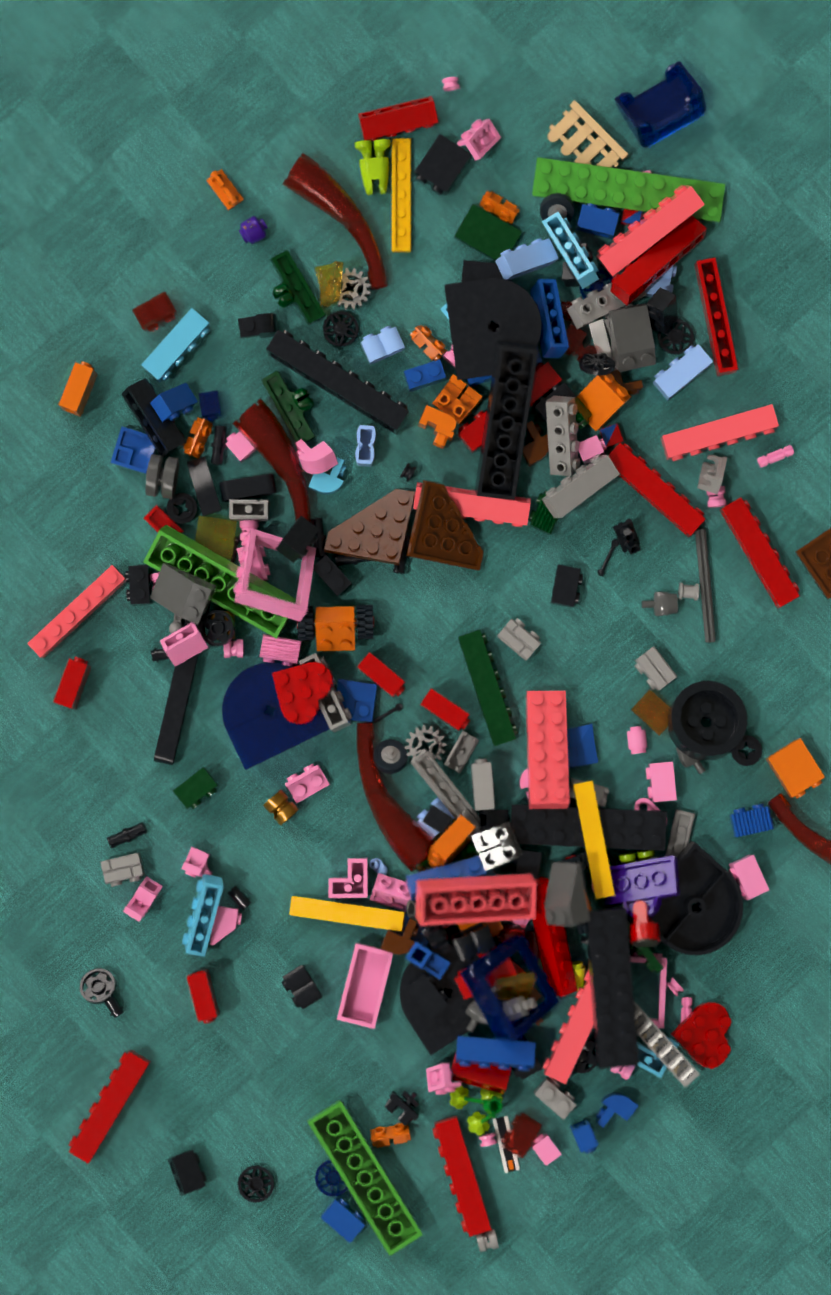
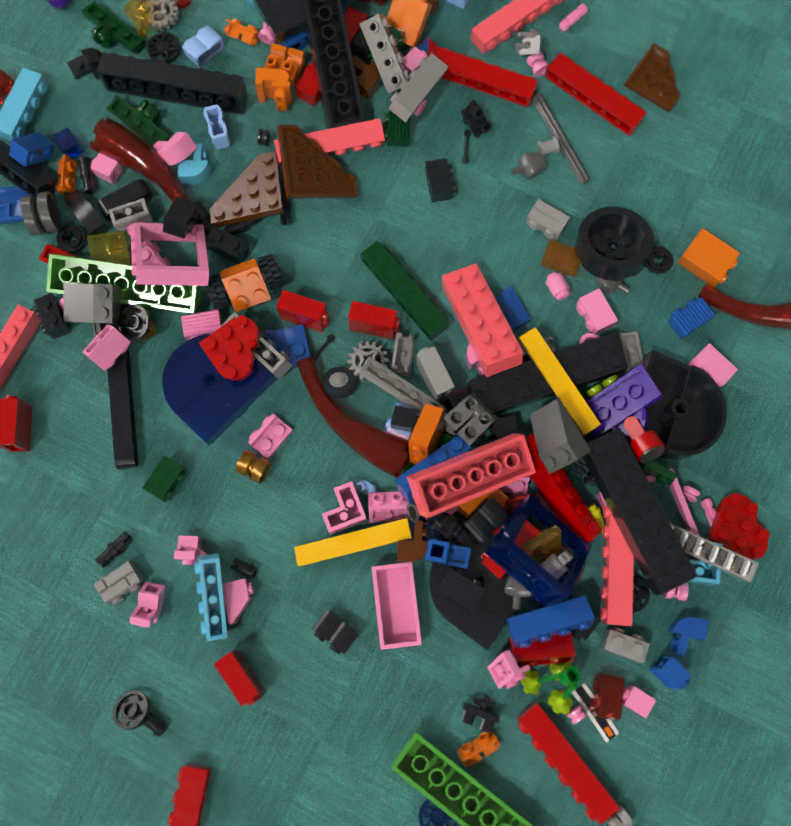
camera: 15 degrees left, 10 degrees down
black pin [151,648,169,663] -> none
bright pink wheel [224,639,244,658] -> none
blue brick [404,359,446,392] -> none
light grey brick [497,618,541,661] -> none

